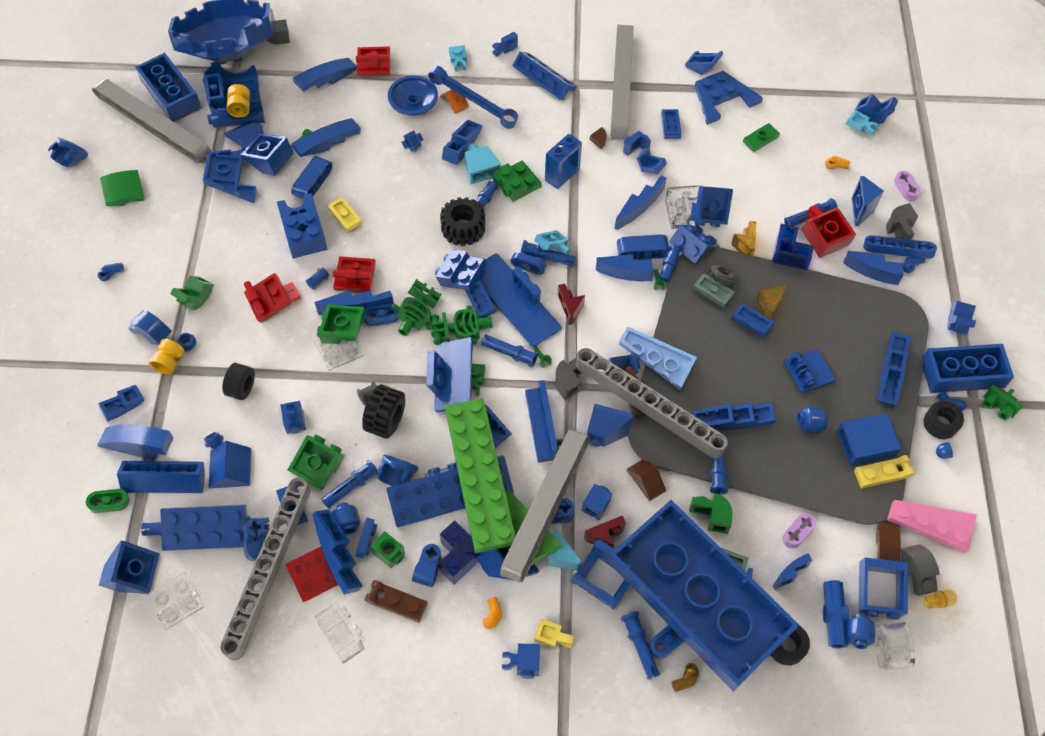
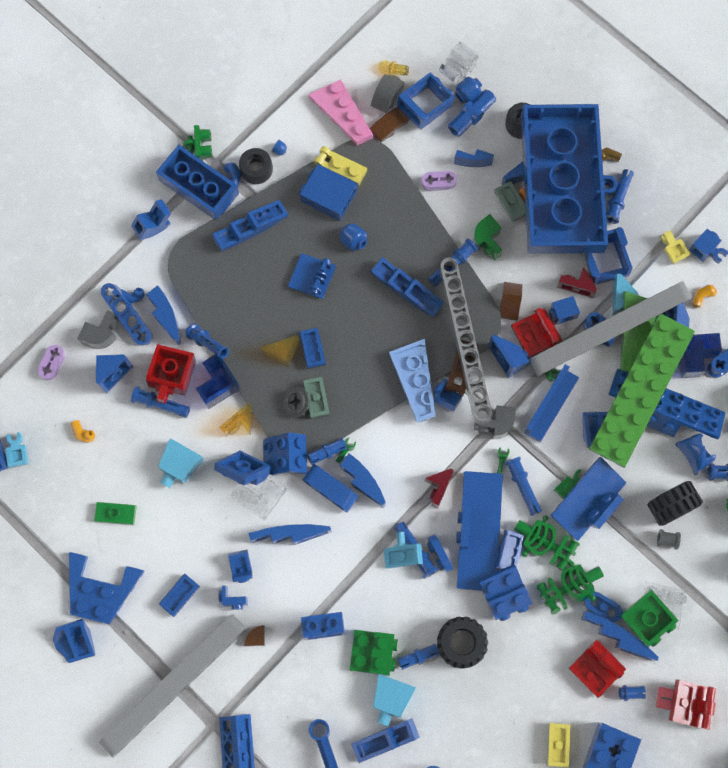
camera: 135 degrees left, 15 degrees up
none -> medium azure torso [158,438,204,488]
none -> blue pin [186,324,229,359]
none -> red plate [511,307,563,358]

